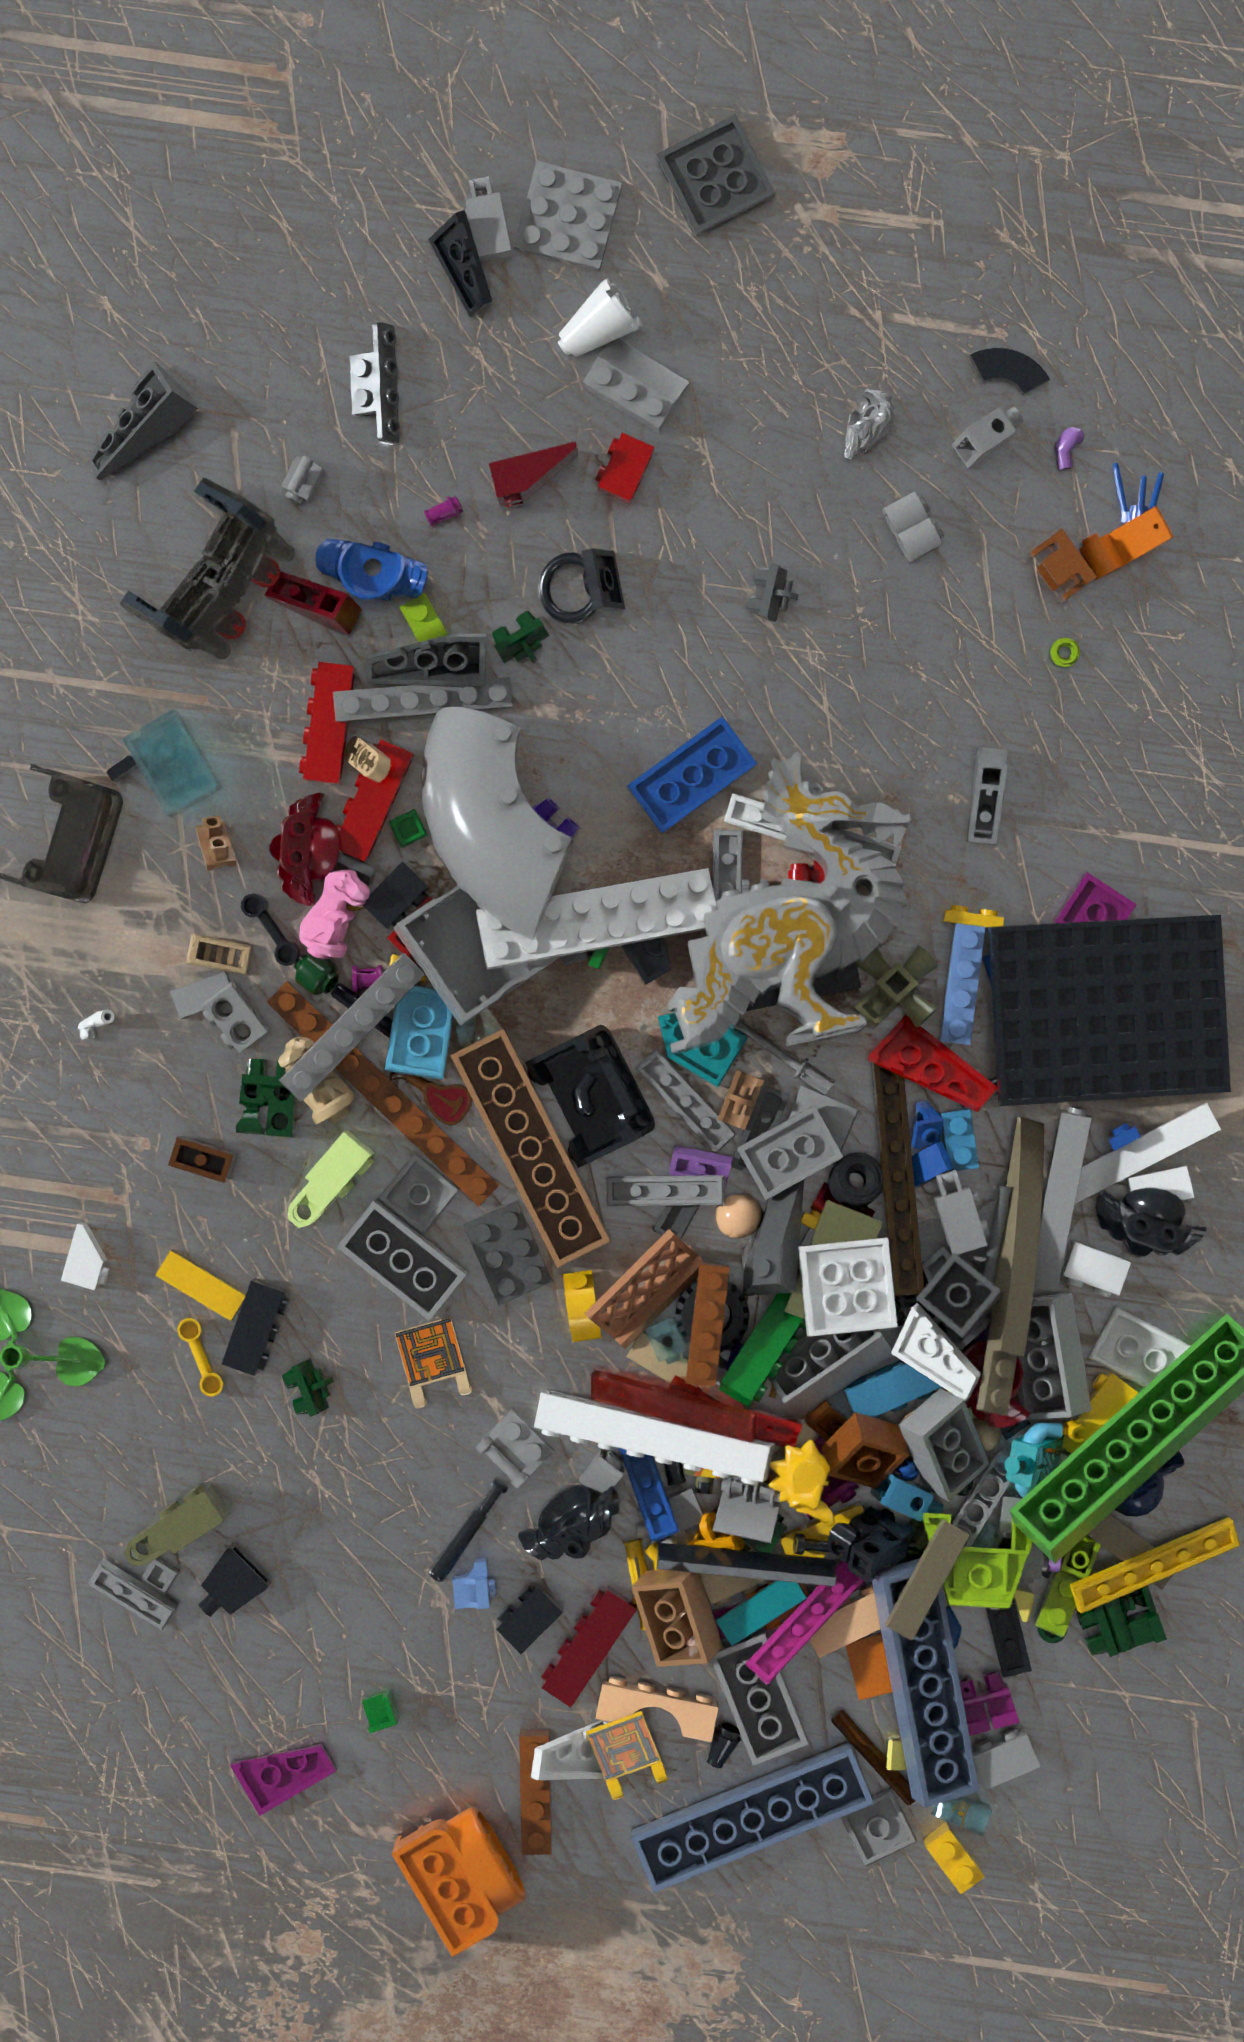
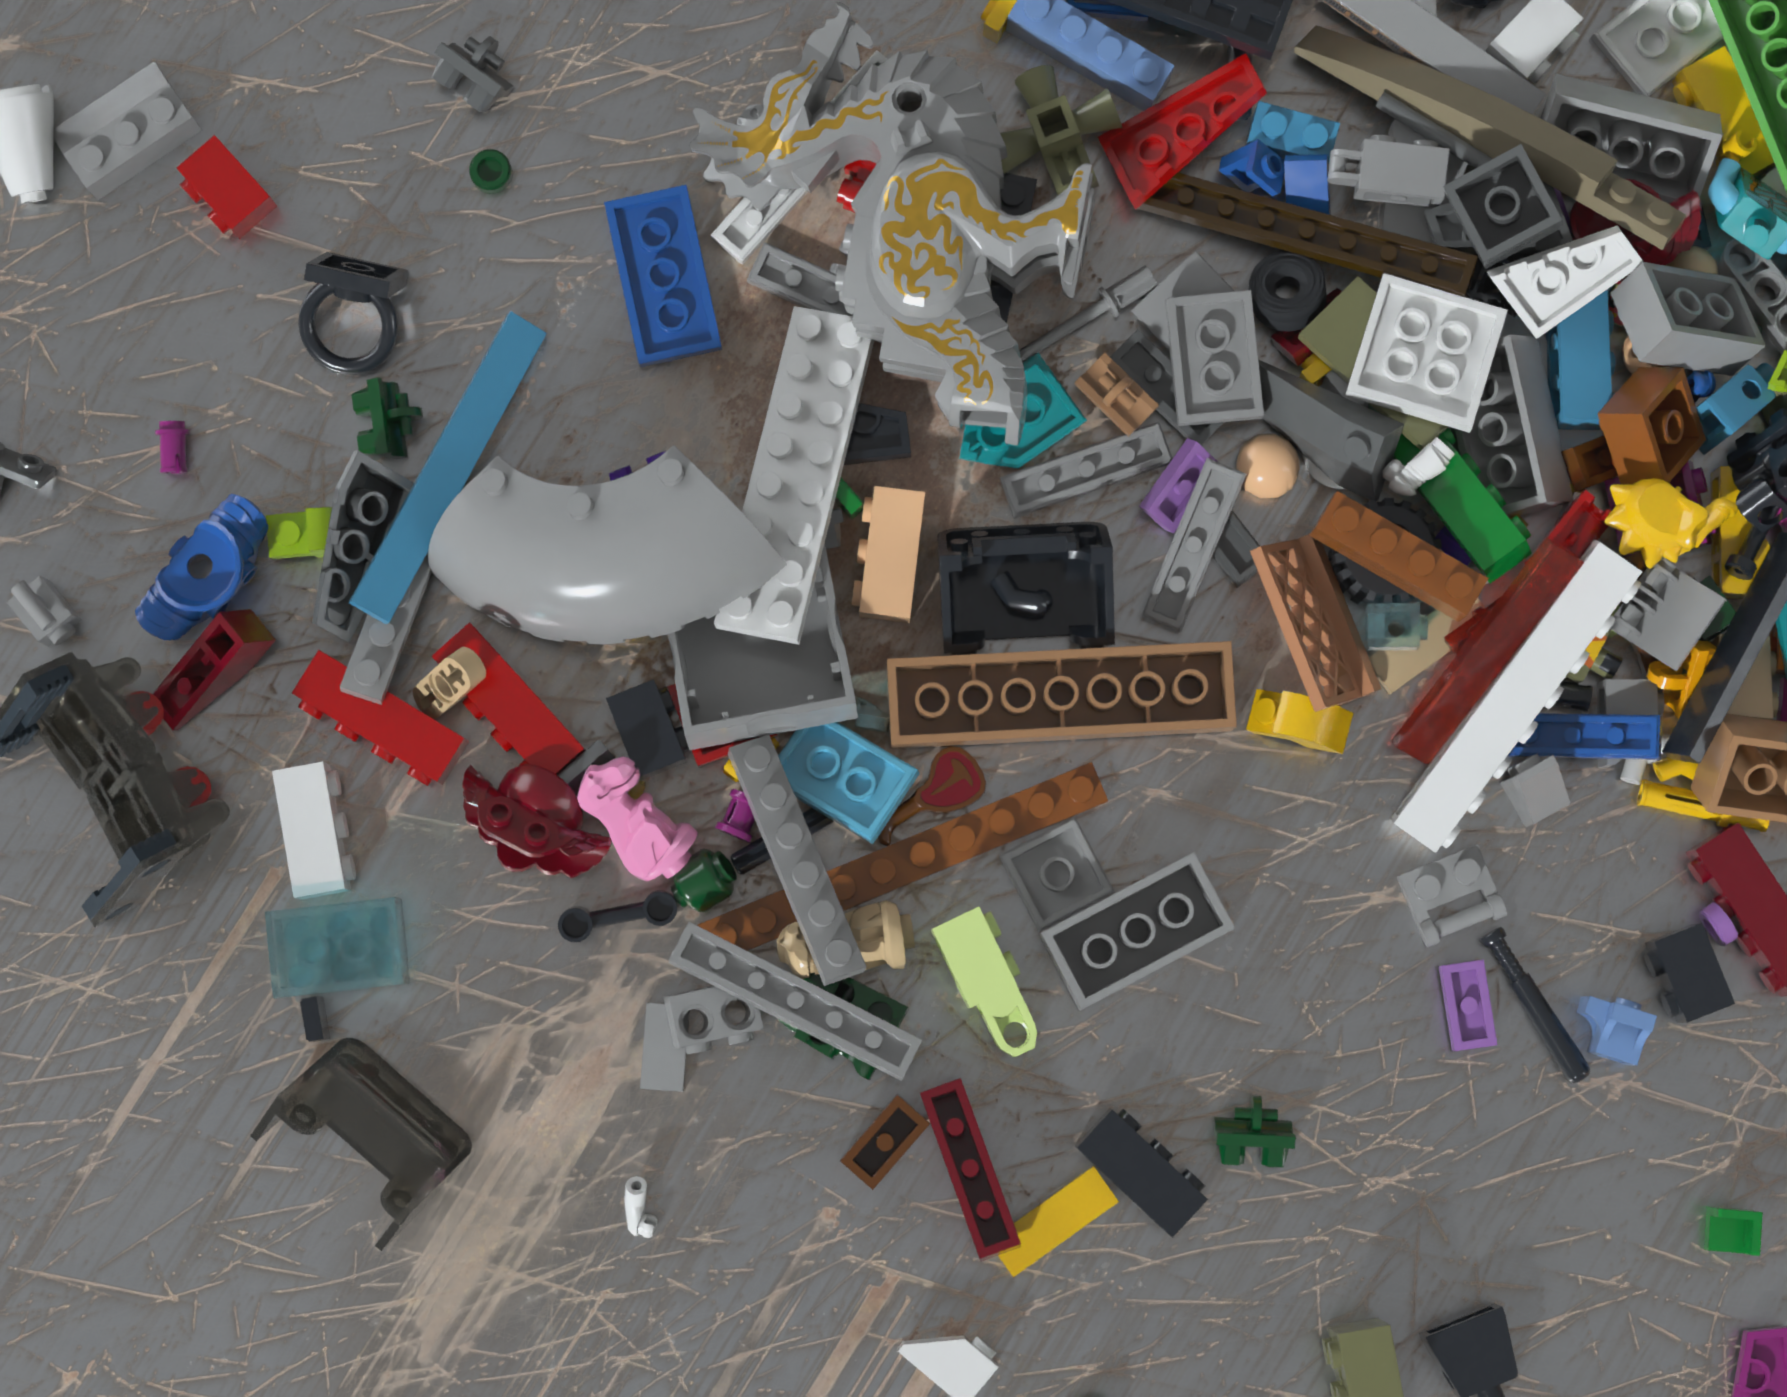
camera: 75 degrees left, 5 degrees down
yellow bar [177,1318,223,1397] -> none
tan slope [186,934,252,975] -> none
medium nougat hips [196,815,236,871] -> none
green tile [388,809,428,848] -> none
flag [394,1316,472,1409] -> none
dark grey plate [463,1201,553,1306] -> none
dark red slope [489,441,578,509] -> none
black piece [518,1484,620,1560] -> none
none -> white brick [272,761,356,900]
none -> dark azure tile [349,311,547,624]
none -> dark green tile [469,149,513,194]
none -> light grey plate [669,922,922,1081]
none -> light nougat brick [852,486,925,623]
none -> dark red brick [920,1078,1021,1262]
none -> white arm [1382,437,1455,496]
none -> medium lavender plate [1439,959,1498,1051]
none -> medium lavender tile [1699,902,1738,947]

